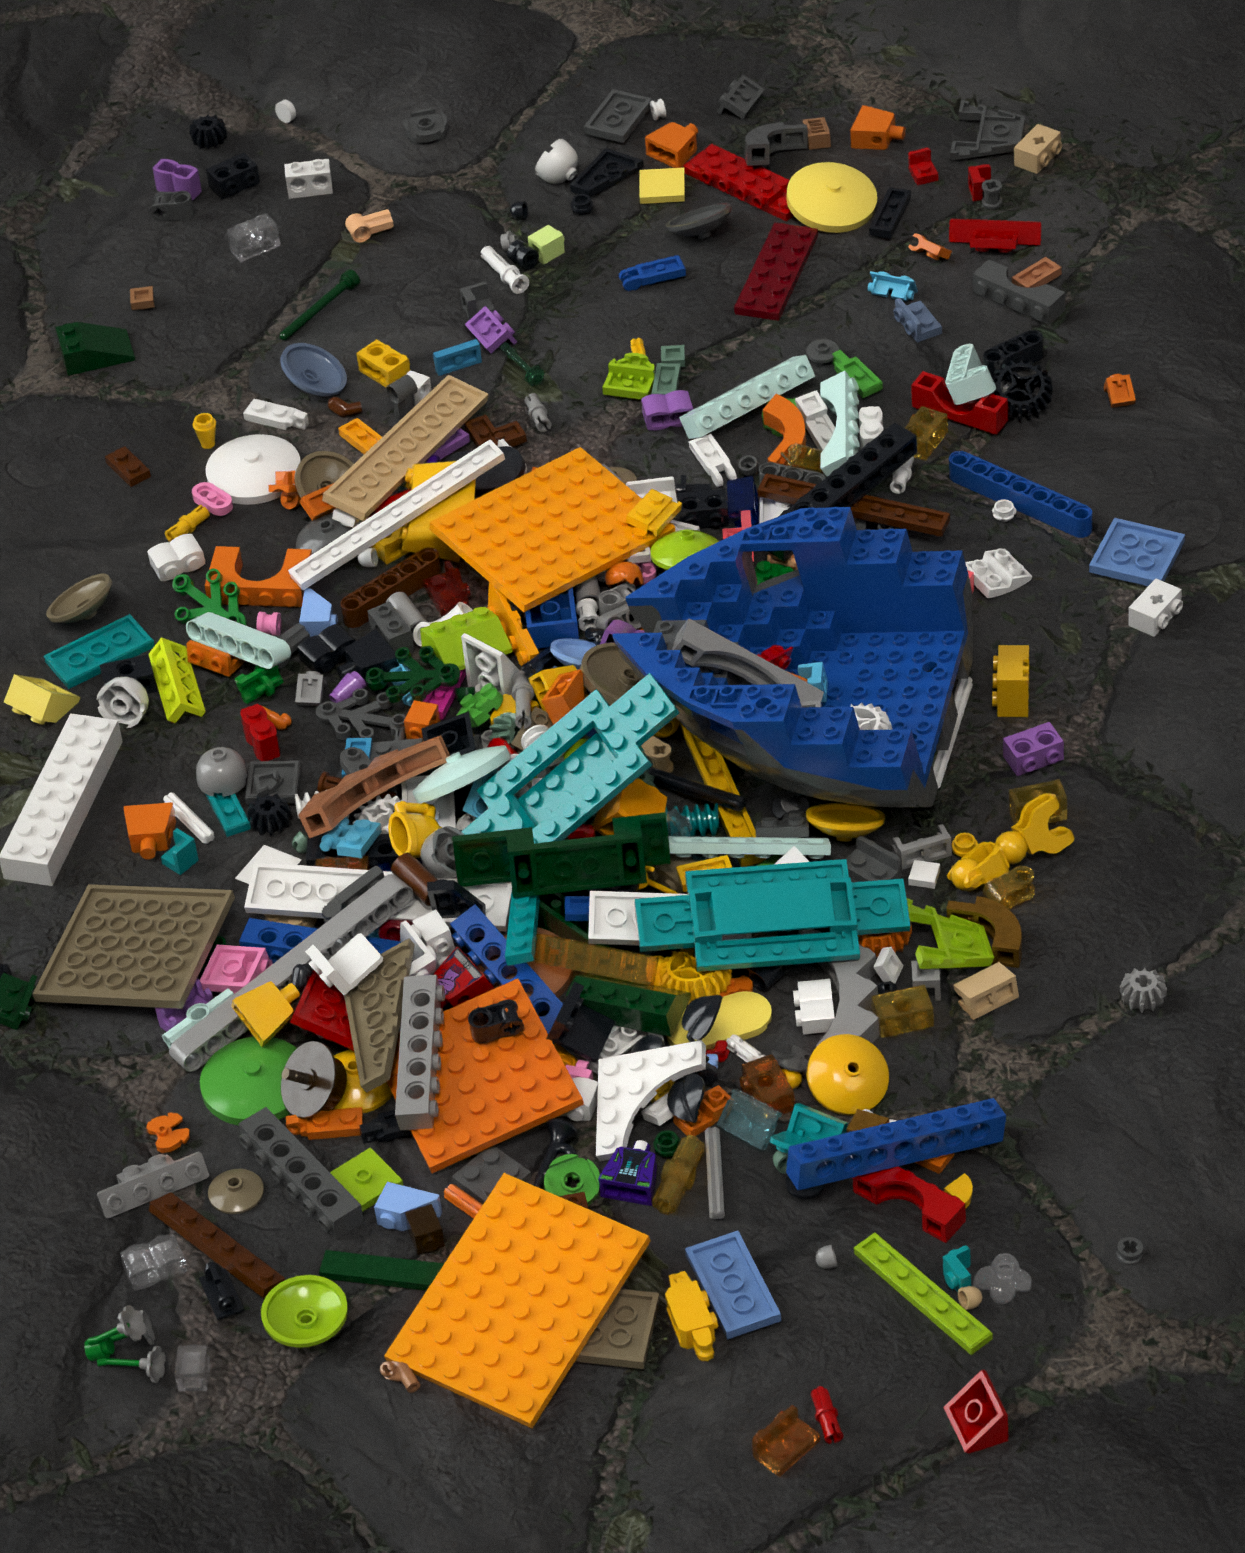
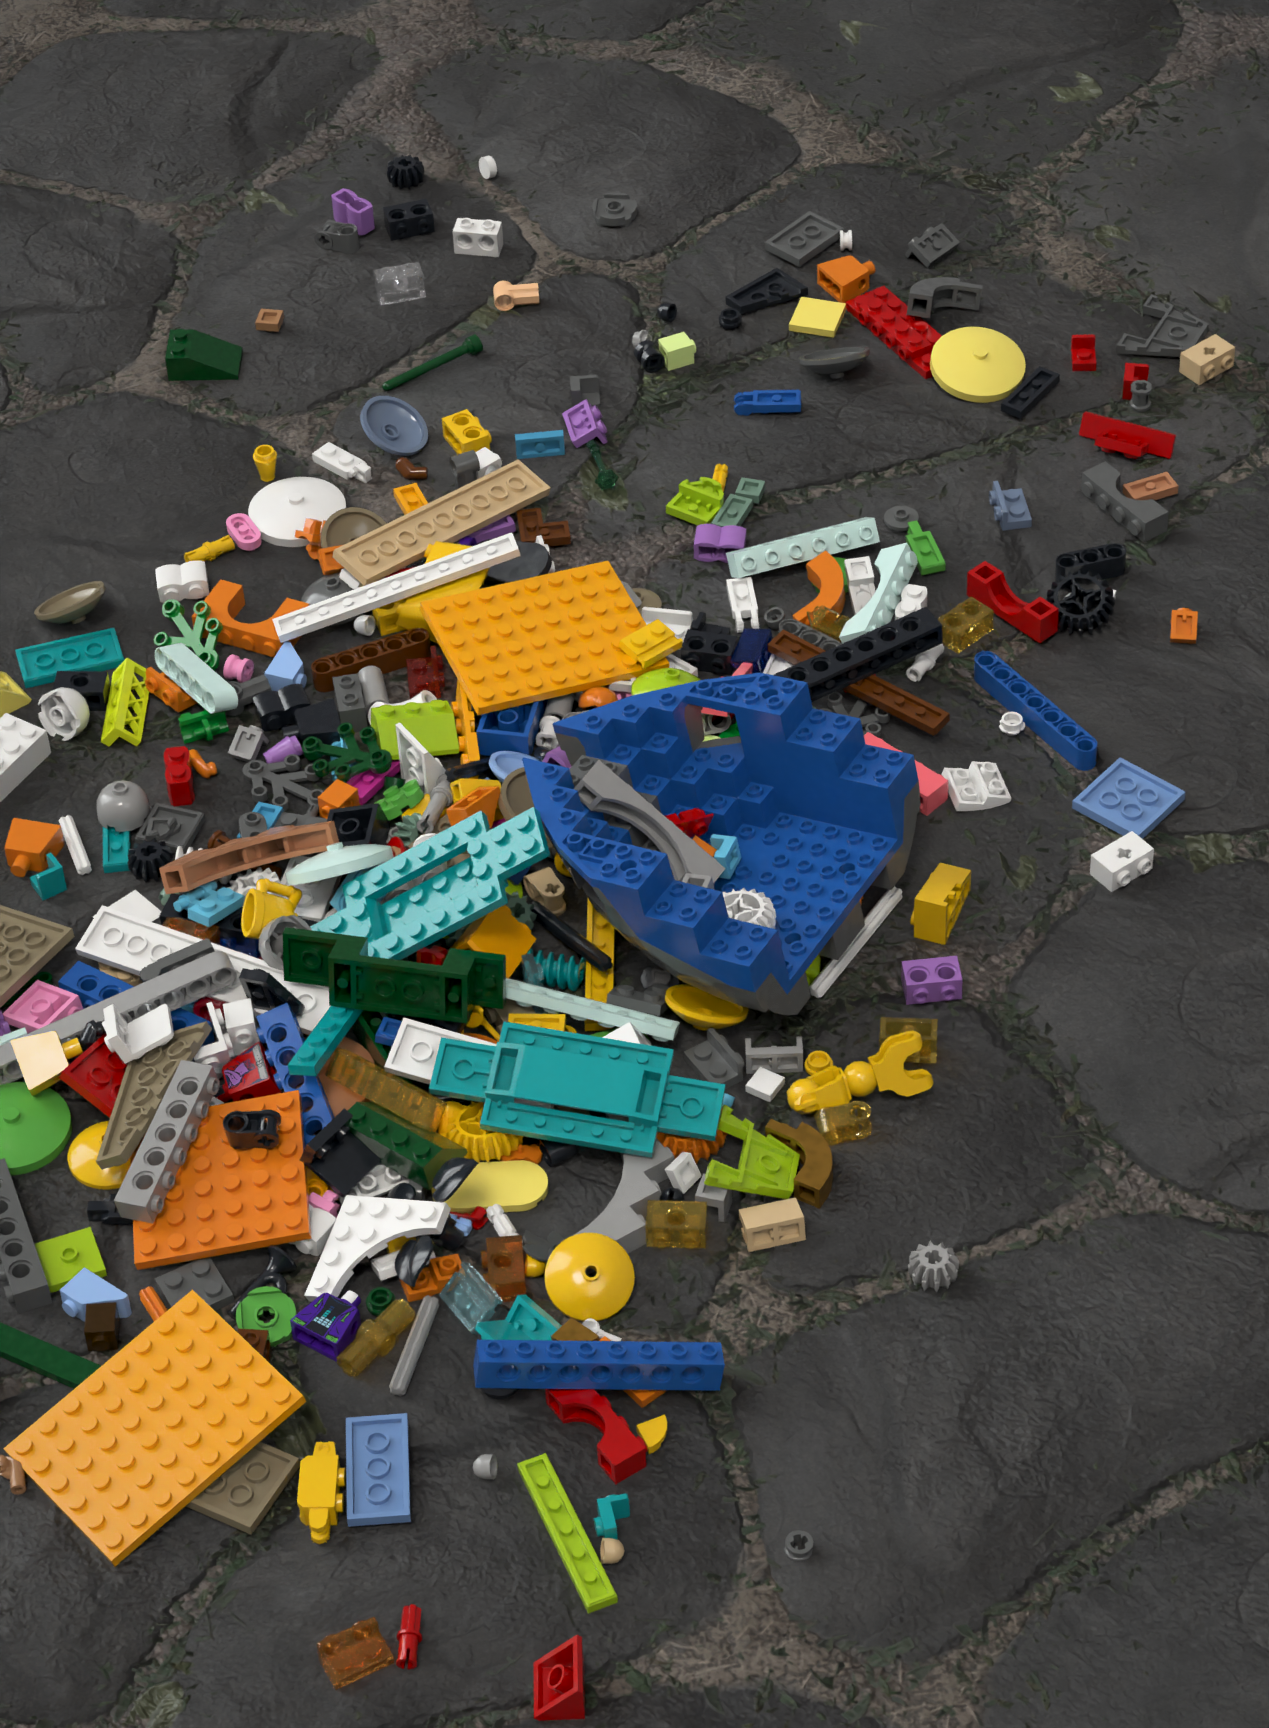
camera: 15 degrees right, 0 degrees up
reddish brown plate [105,446,151,487] -> none
piece [281,1041,347,1118] -> none
orange hinge [286,1107,363,1140] -> none
reddish brown pin [391,853,438,906] -> none
white pin [480,246,529,294] -> none
light grey pin [524,393,551,432] -> none
white cylinder [535,139,578,184] -> none
dark red plate [734,222,818,321] -> none
white brick [793,979,834,1034] -> none
medium nougat slope [802,117,831,150] -> none
orange torso [850,105,906,150] -> none
medium azure hinge [867,271,918,301] -> none
orange plate [908,233,952,260] -> none
light aqua beam [945,344,996,405] -> none
clear plate [973,1253,1031,1305] -> none

